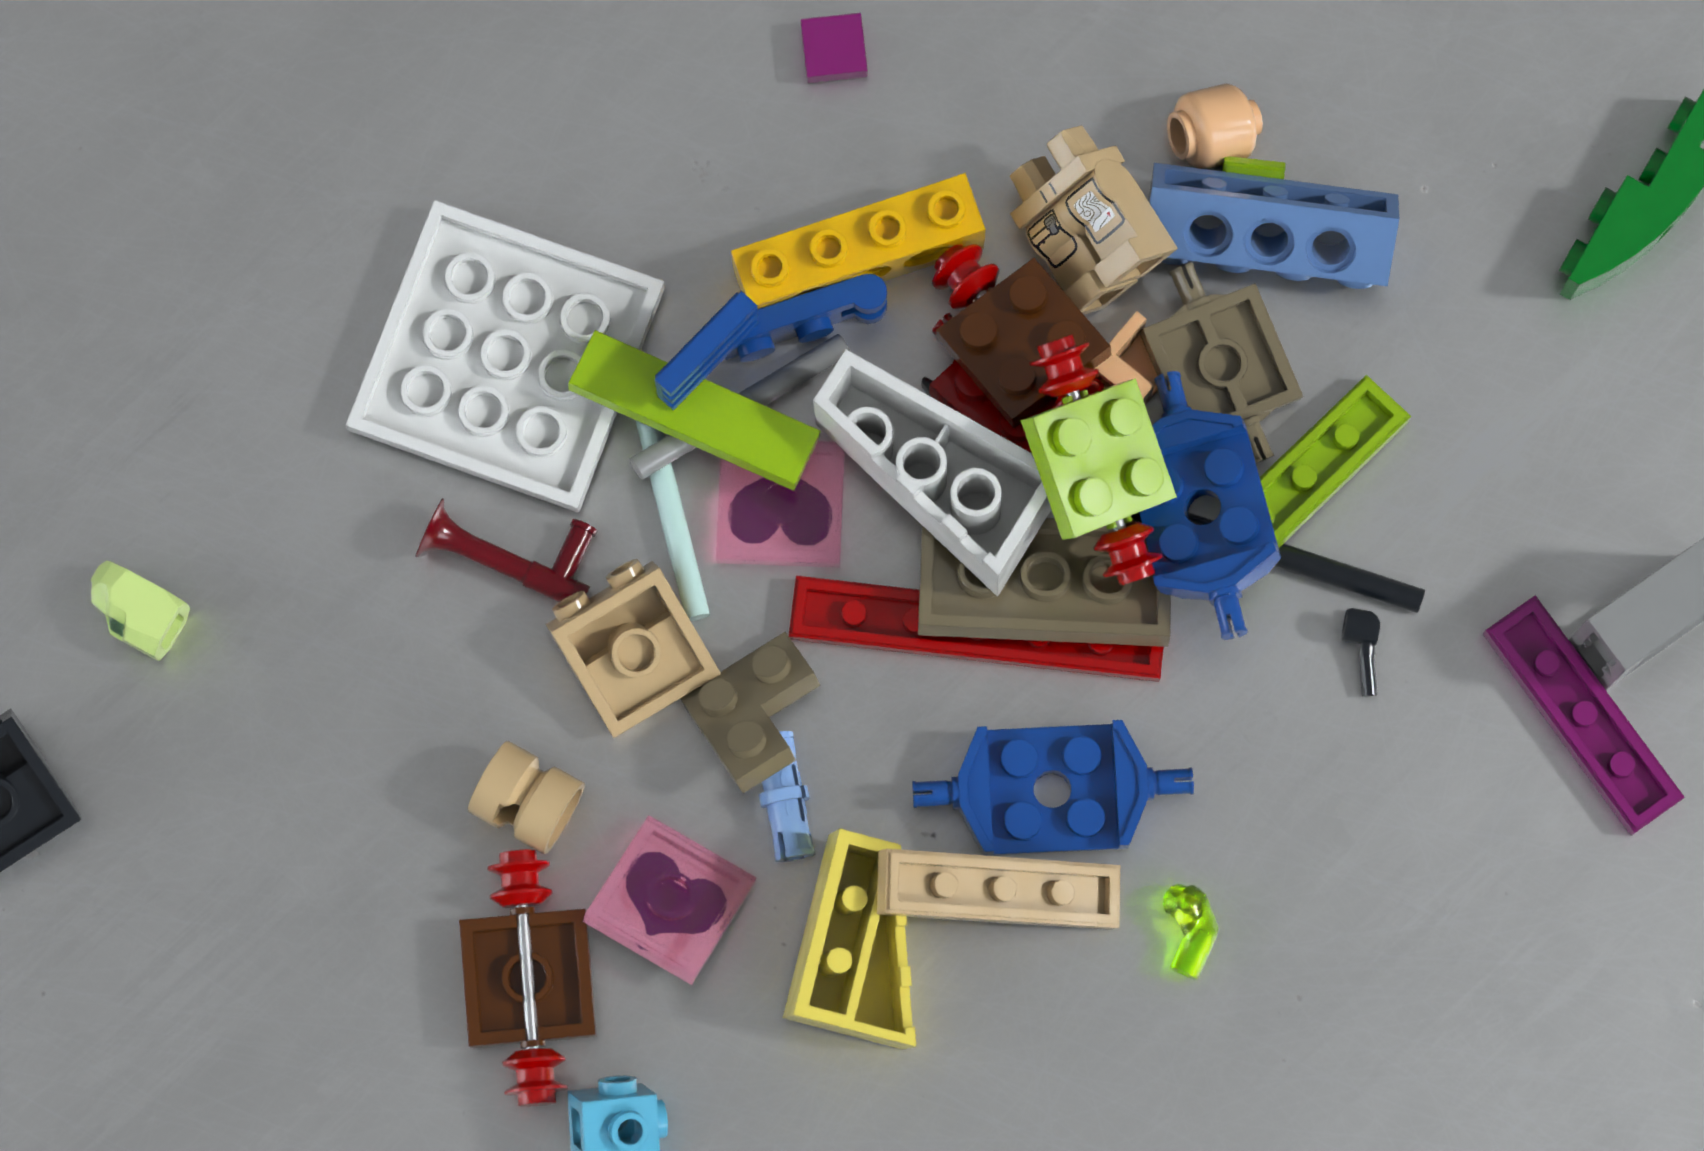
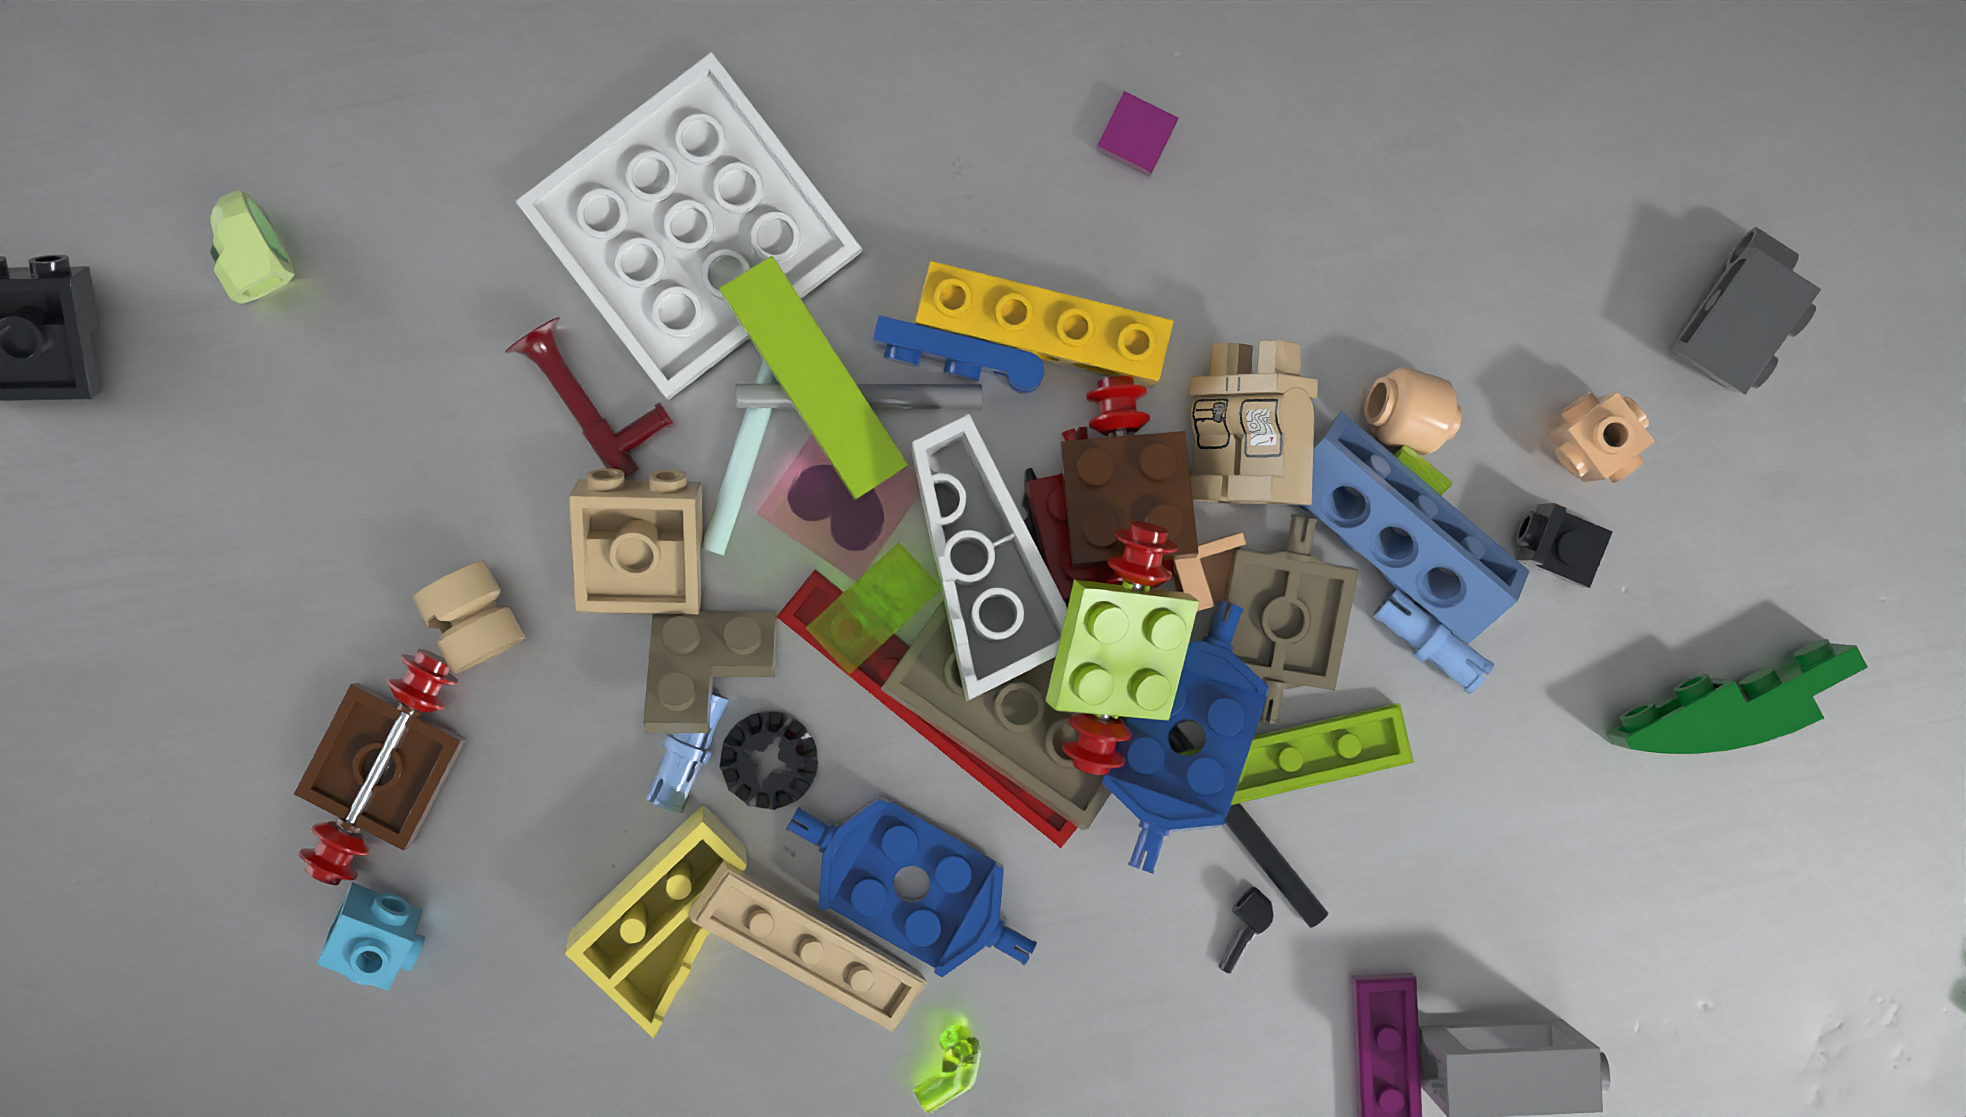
camera: 35 degrees right, 10 degrees up
clear pink tile [583,815,757,985] -> none
blue tile [655,291,759,411] -> none
none -> black gear [719,711,818,810]
none -> clear neon green brick [806,542,942,675]
none -> light blue pin [1372,588,1494,694]
none -> black bracket [1516,503,1613,588]
none -> light nougat brick [1547,392,1655,483]

